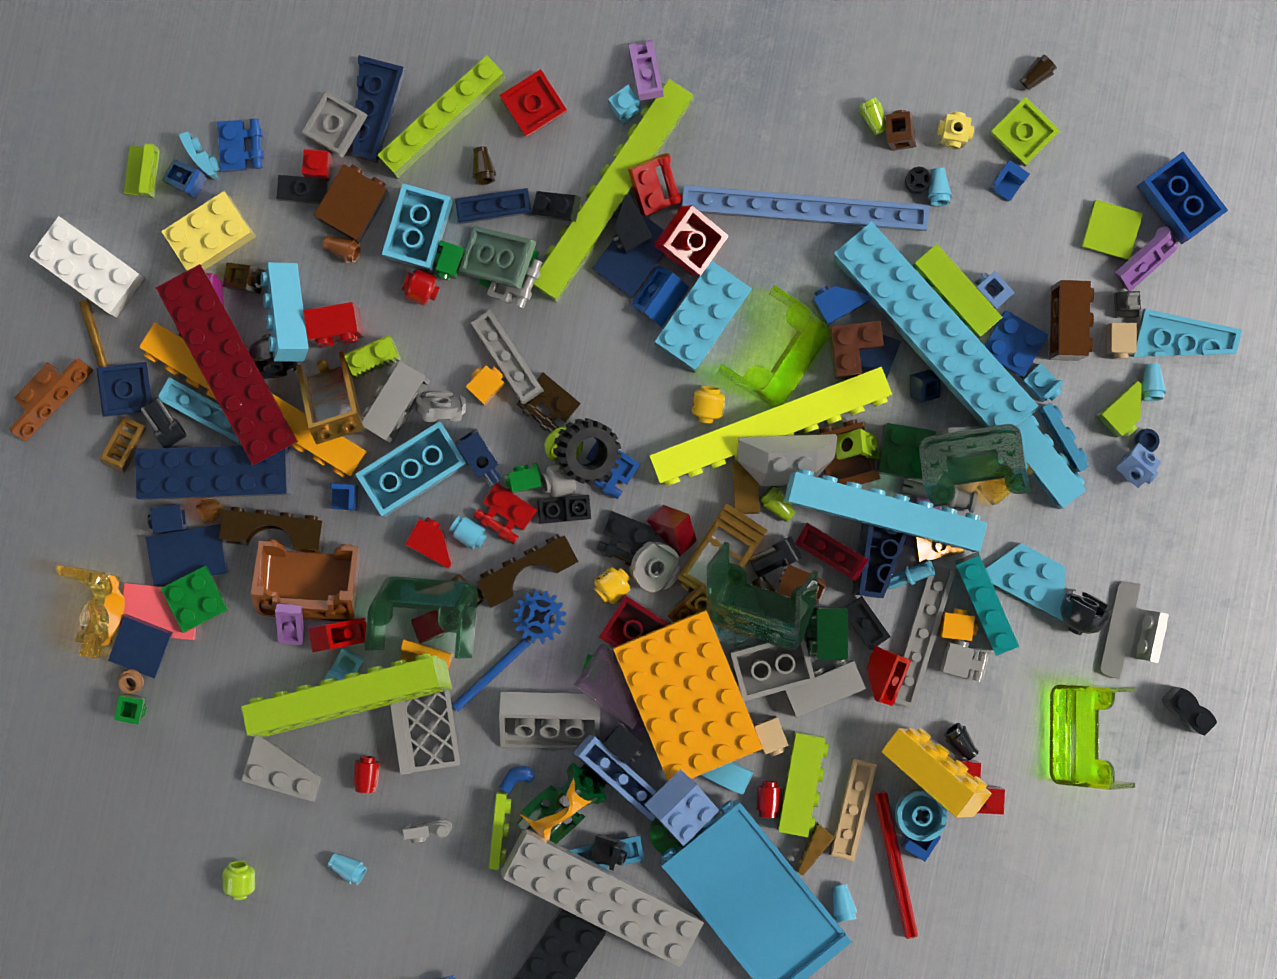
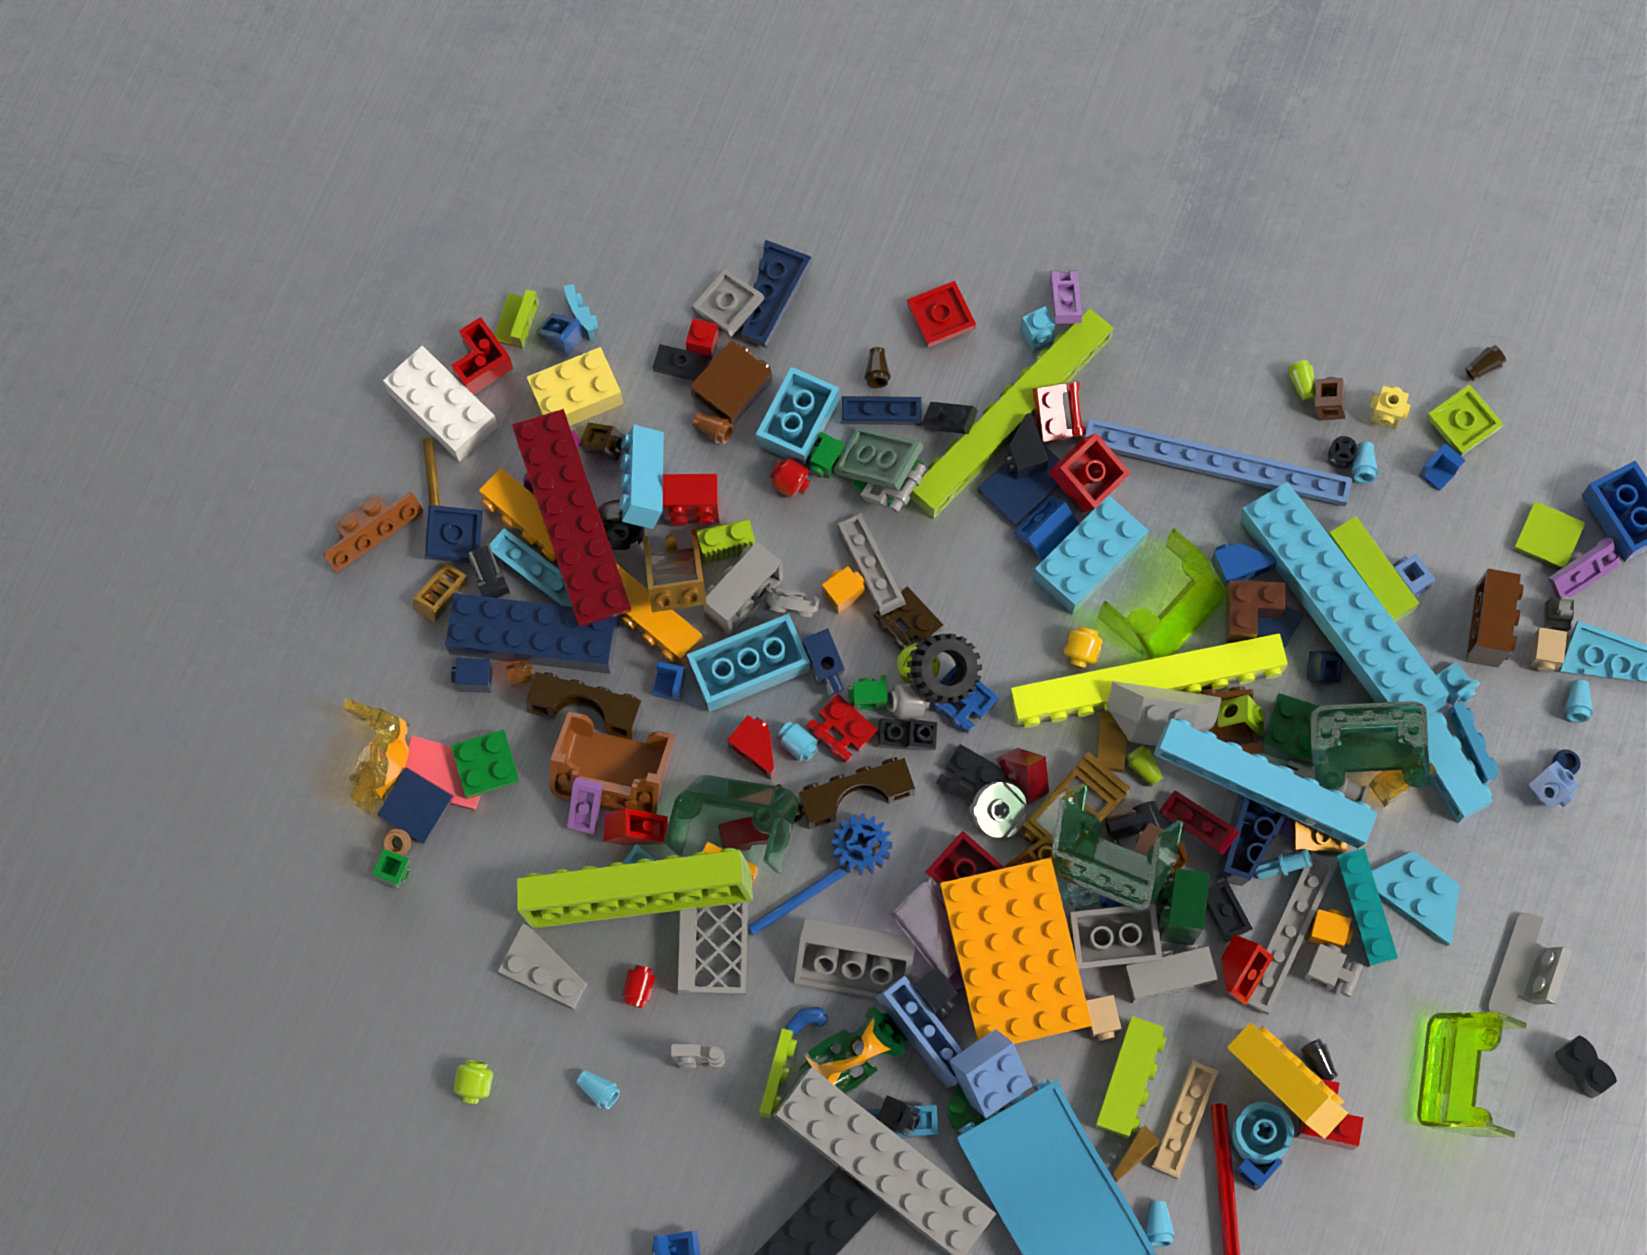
camera: 15 degrees right, 15 degrees down
dark blue tile [146,524,229,586] -> none
blue plate [217,119,264,172] -> none
lime brick [378,55,505,179] -> none
yellow head [593,567,630,604] -> none
medium azure slope [701,761,754,794] -> none
red brick [756,781,782,818] -> none
blue plate [984,310,1048,378] -> none
black cylinder [1060,589,1113,635] -> none
lime slope [1097,381,1142,438] -> none
none -> red brick [451,317,514,395]

